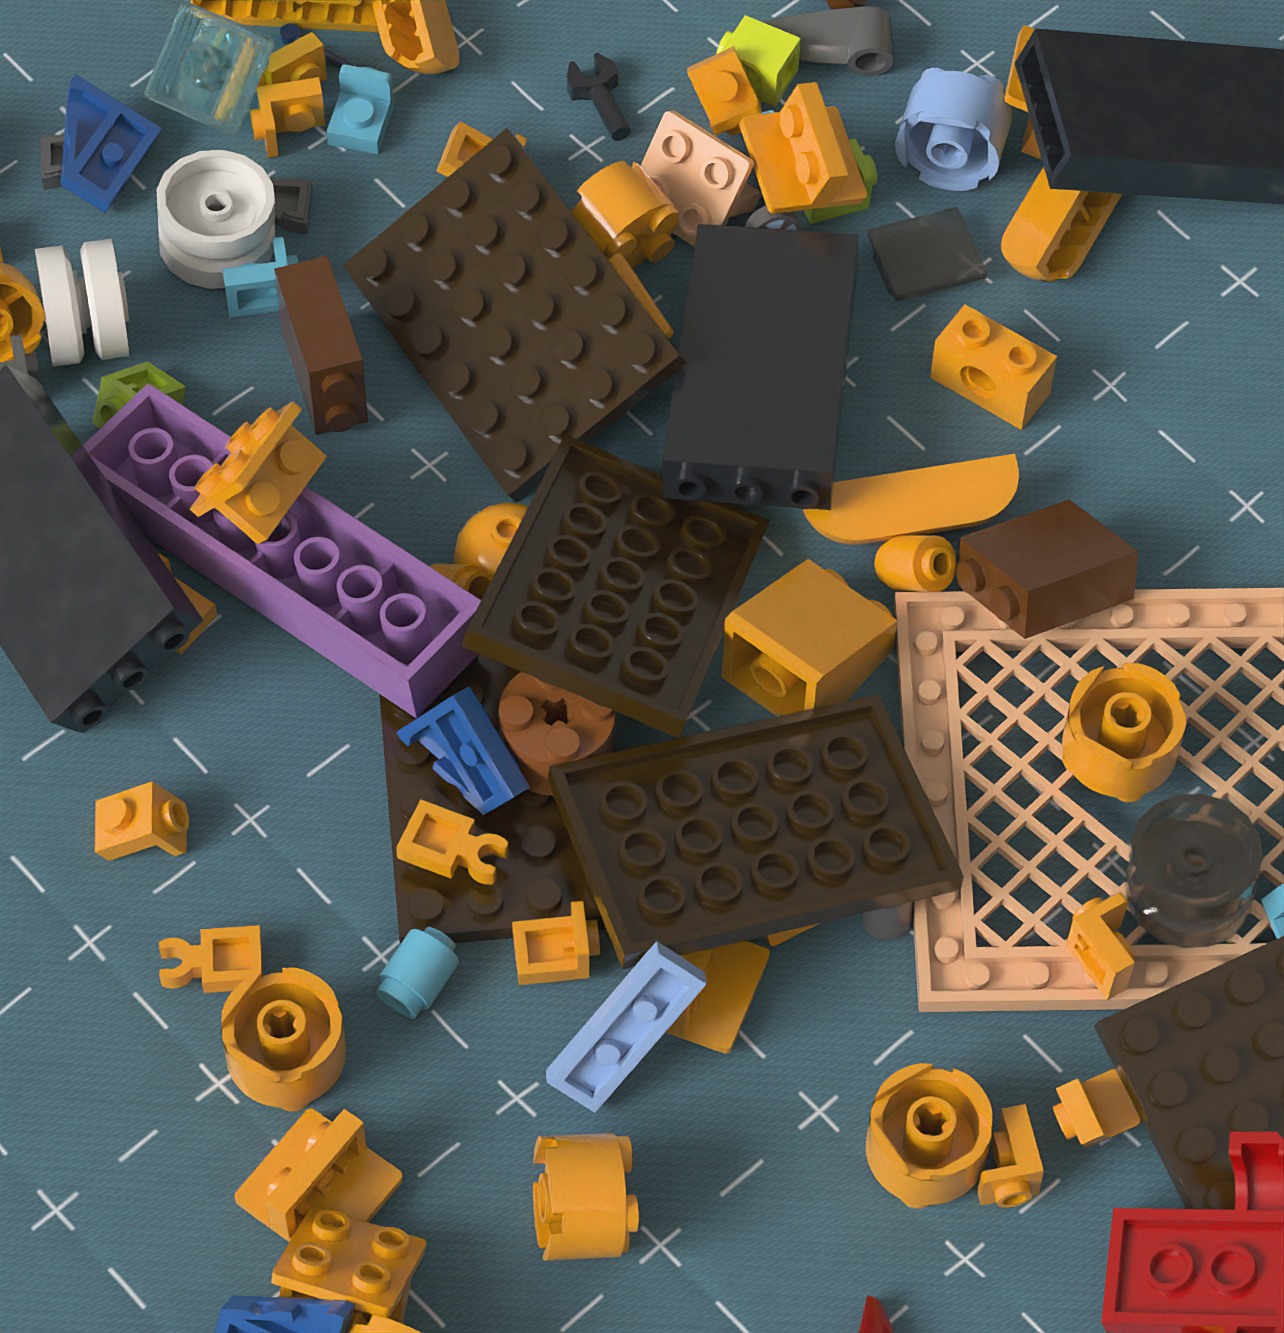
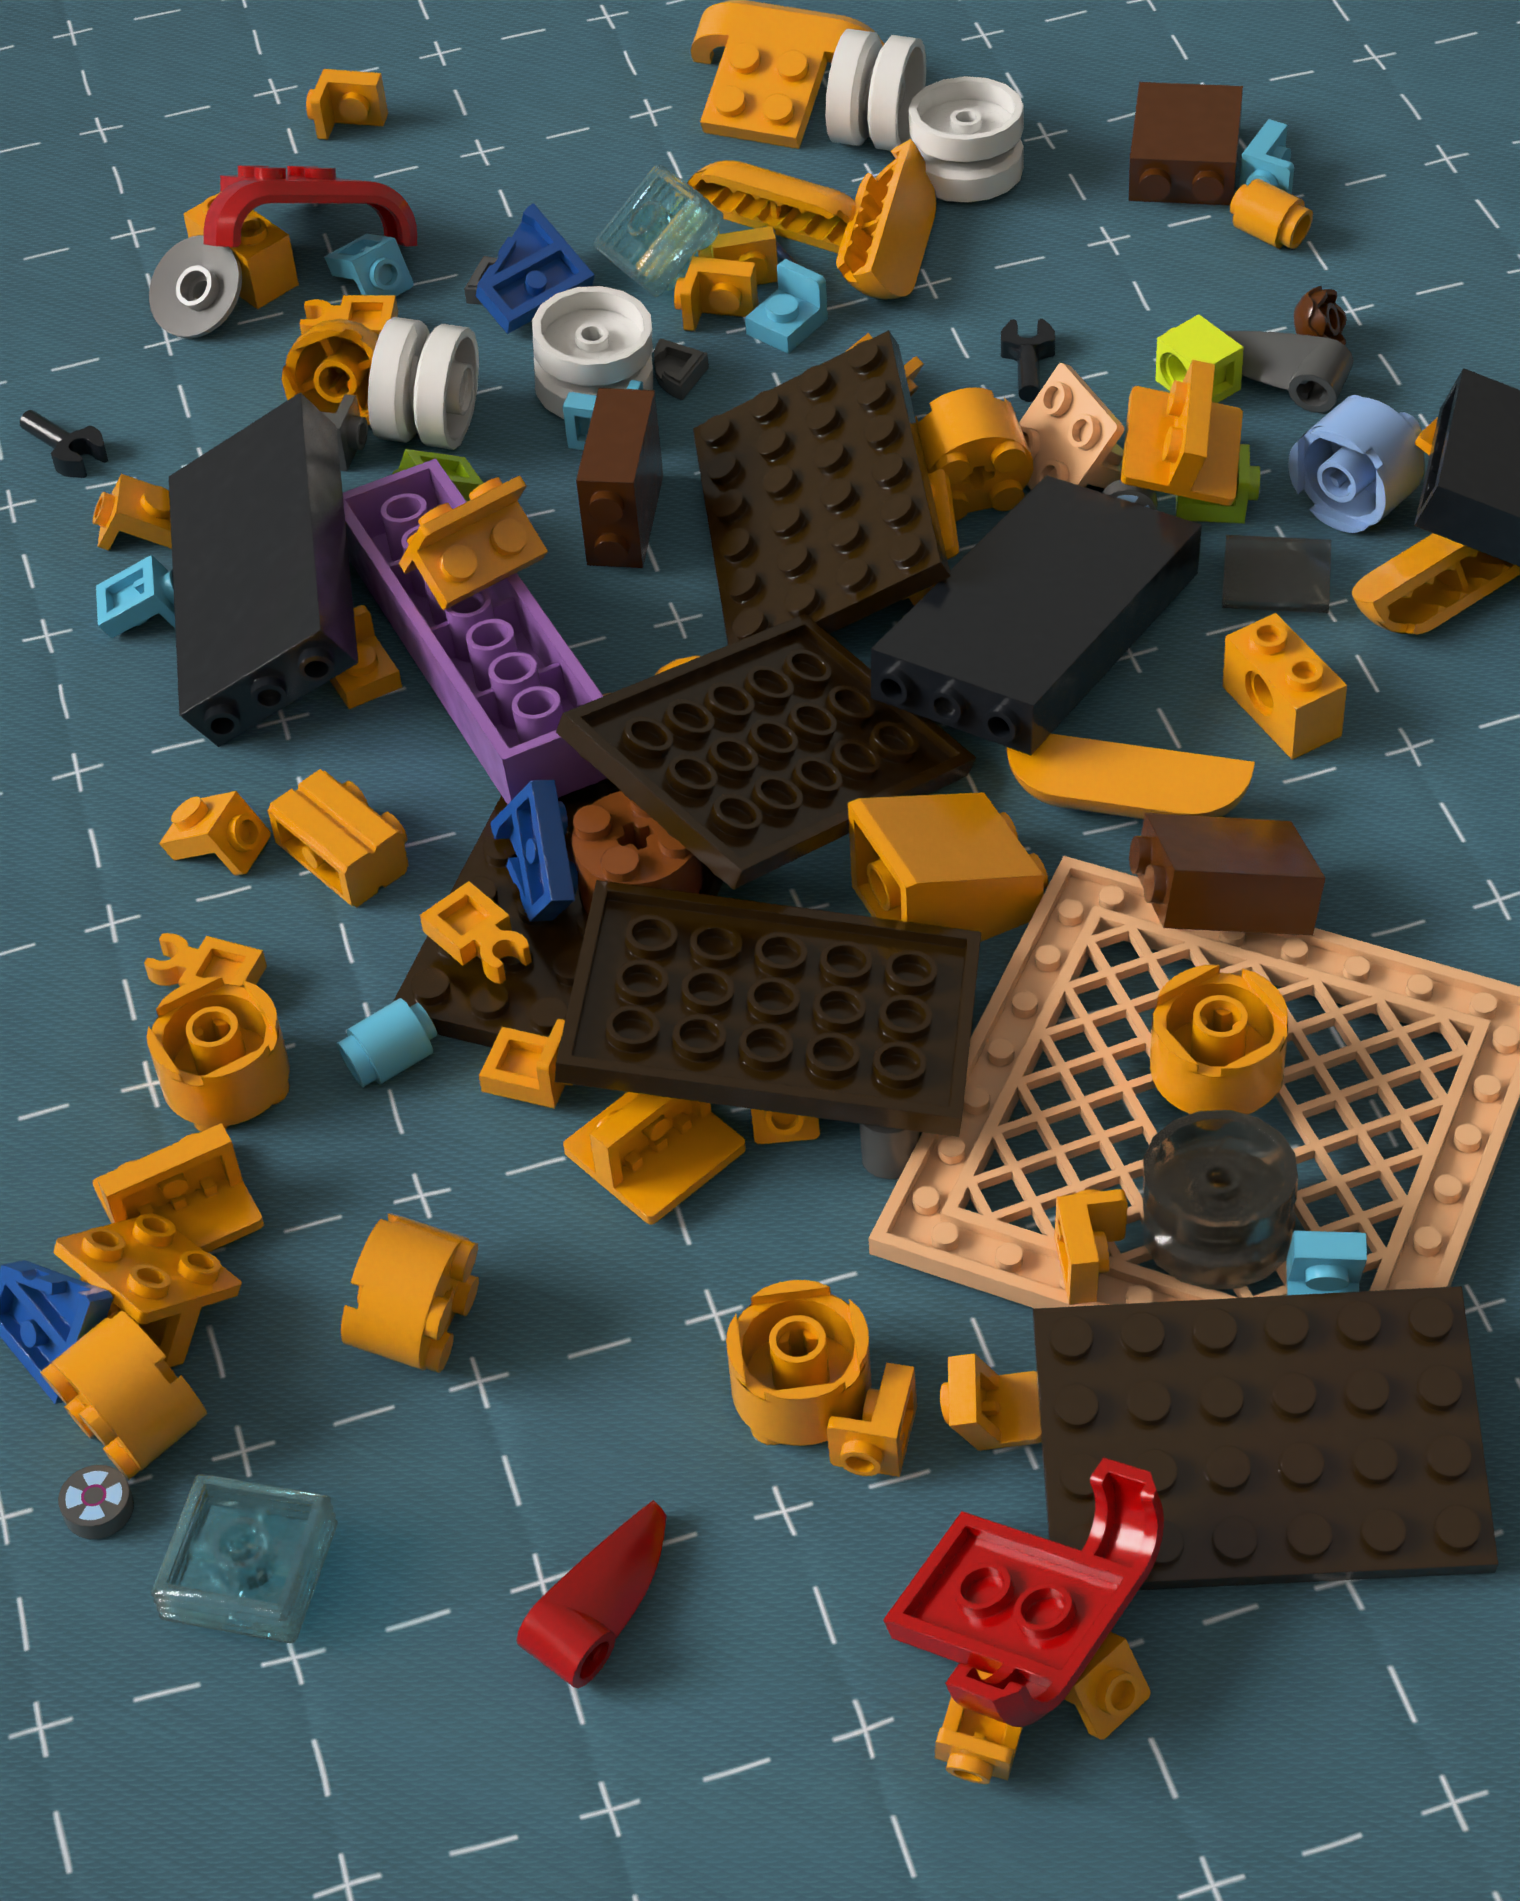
camera: 30 degrees right, 10 degrees down
light blue plate [546,941,707,1113] -> none
light orange bracket [687,46,762,136] -> none
light orange brick [874,535,957,592] -> none
none -> light orange brick [268,769,409,908]

